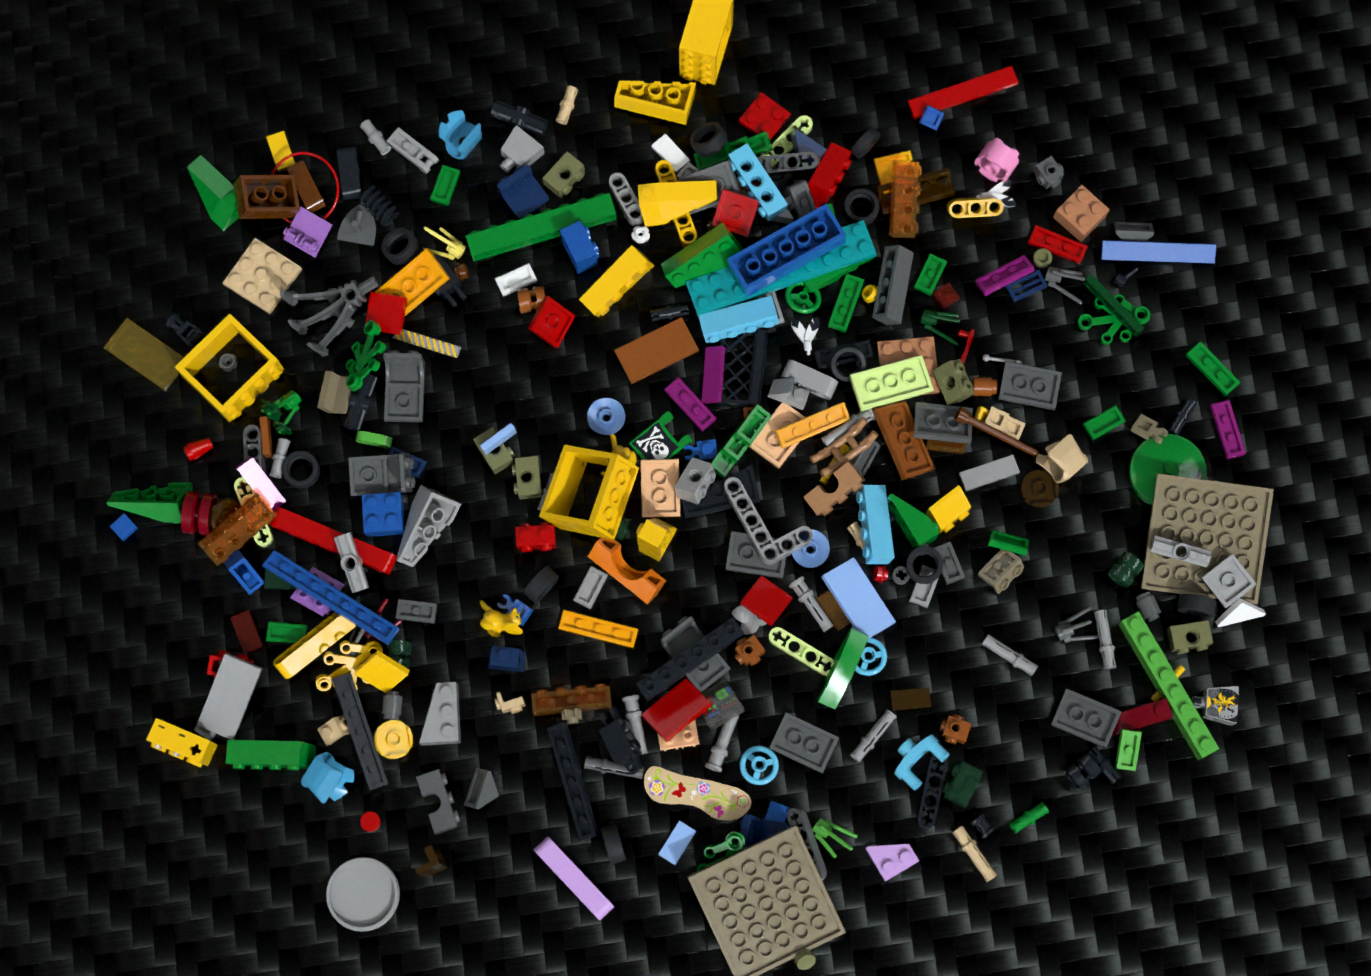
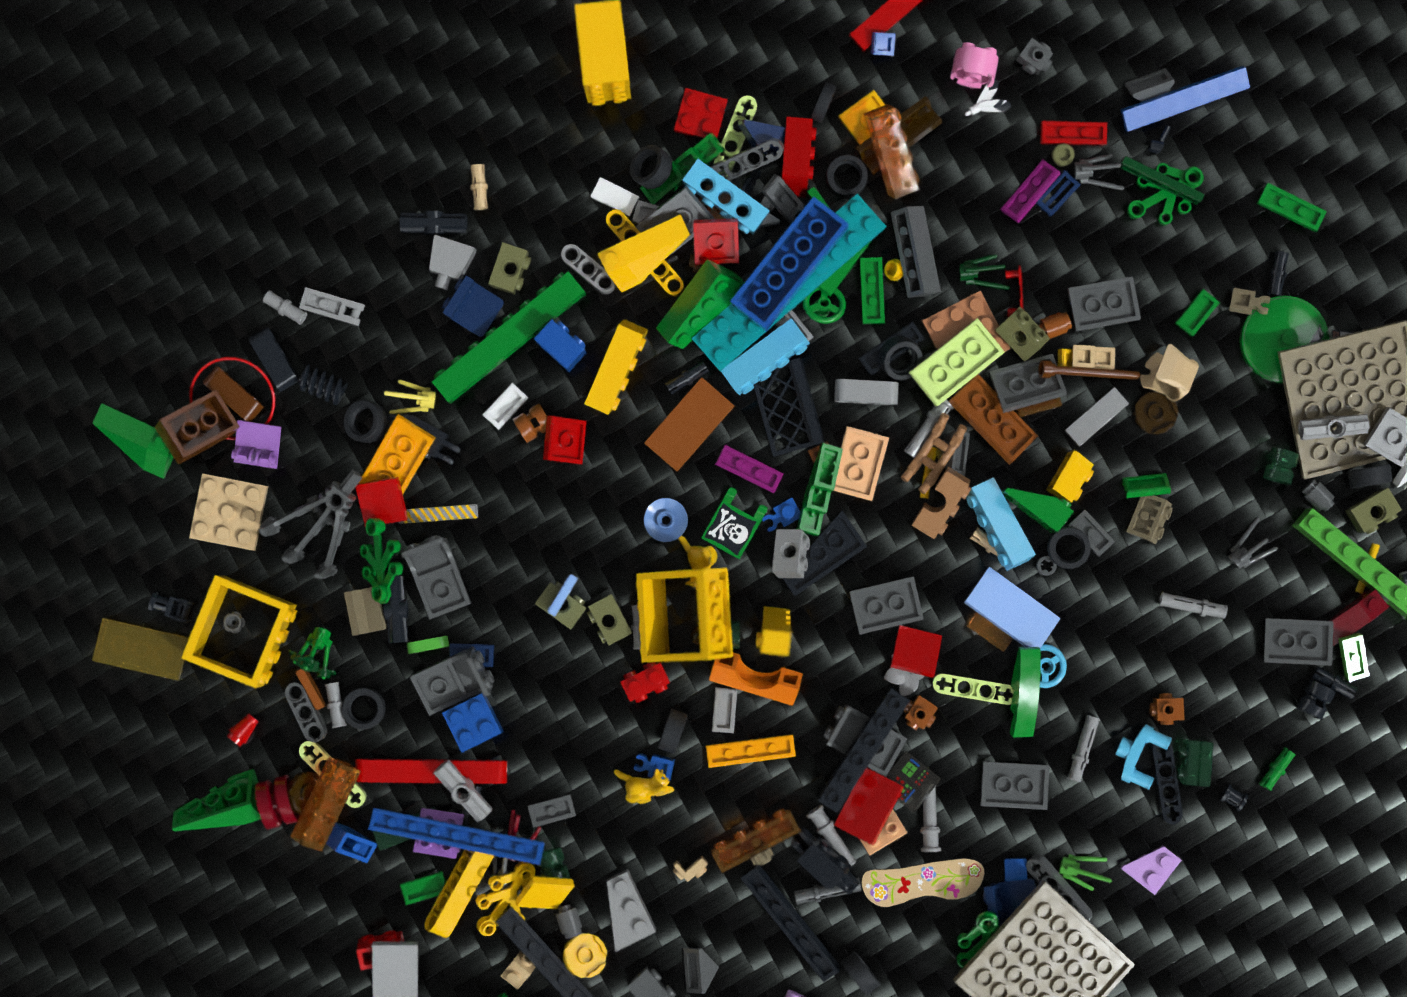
camera: 25 degrees left, 10 degrees up
blue tile [110,514,138,541] -> none
clear red tile [231,610,263,654] -> none
tile [236,456,286,512] -> none
yellow tile [266,131,295,172] -> none
dark grey shield [337,204,376,246] -> none
light grey wedge [396,485,461,567] -> none
green tile [430,165,461,206] -> none
dark azure piece [439,110,482,159] -> none
reddish brown plate [454,263,469,281] -> none
dark blue torso [487,646,526,673] -> none
yellow wedge [614,80,696,125] -> none
white plate [631,226,650,244] -> none
light nougat tile [641,459,680,518] -> none
light blue tile [658,821,696,865] -> none
magenta tile [702,346,725,404] -> none
light grey beam [724,477,813,565] -> none
medium azure piece [740,746,779,785] -> none
light grey slope [767,377,810,410] -> none
light orange tile [775,402,851,449] -> none
light grey pin [789,576,834,632] -> none
white piece [791,317,820,355] -> none
medium blue dish [791,530,830,568] -> none
red plate [873,565,888,583] -> none
dark brown tile [890,688,931,711] -> none
light grey tile [909,565,938,608] -> none
green plate [914,254,947,296] -> none
clear red tile [933,283,960,309] -> none
yellow beam [947,197,1003,218] -> none
tan pin [952,825,997,882] -> none
light grey hinge [982,354,1022,364] -> none
nougat brick [1053,185,1110,242] -> none
light grey pin [1094,610,1116,669] -> none
magenta tile [1210,400,1246,460] -> none

